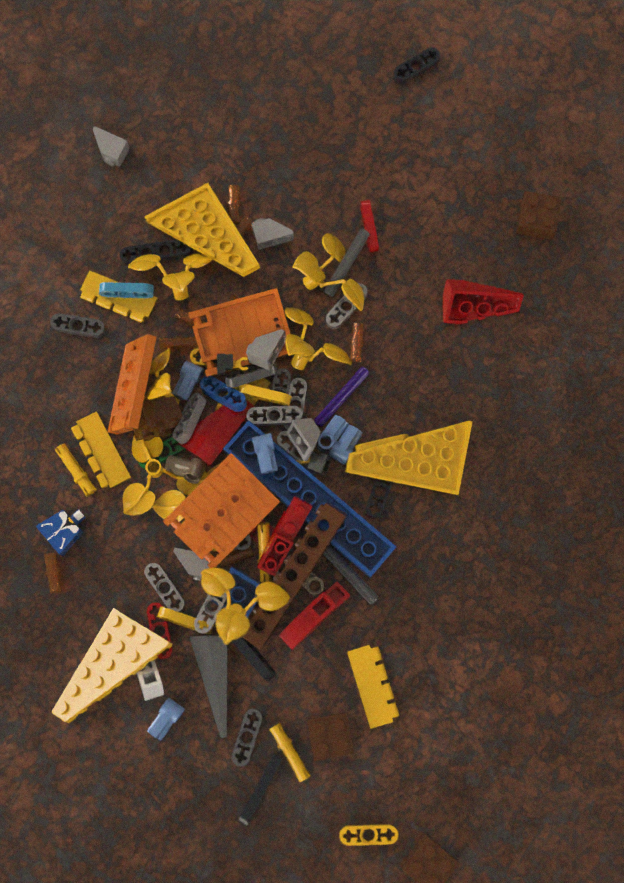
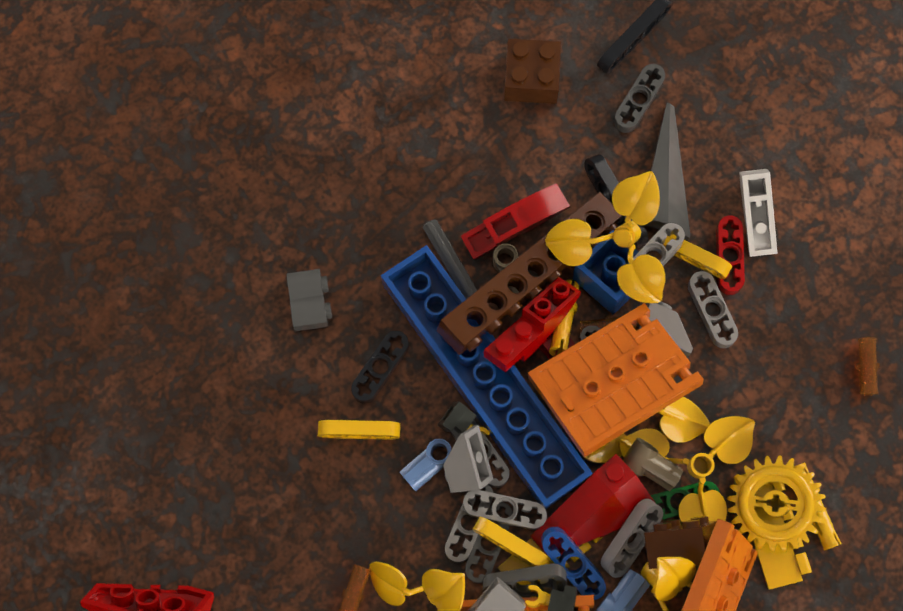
camera: 165 degrees left, 5 degrees down
blue torso [36,509,86,556] -> none
yellow wing [51,608,173,723] -> none
medium blue piece [147,698,185,741] -> none
medium blue piece [252,433,278,474] -> none
yellow pin [269,723,311,782] -> none
dark purple axle [314,367,369,427] -> none
medium blue piece [328,424,363,465] -> none
yellow wing [345,421,473,495] -> none
yellow windscreen [347,645,400,729] -> none
none -> dark grey brick [287,269,332,331]
none -> yellow gear [727,455,826,552]

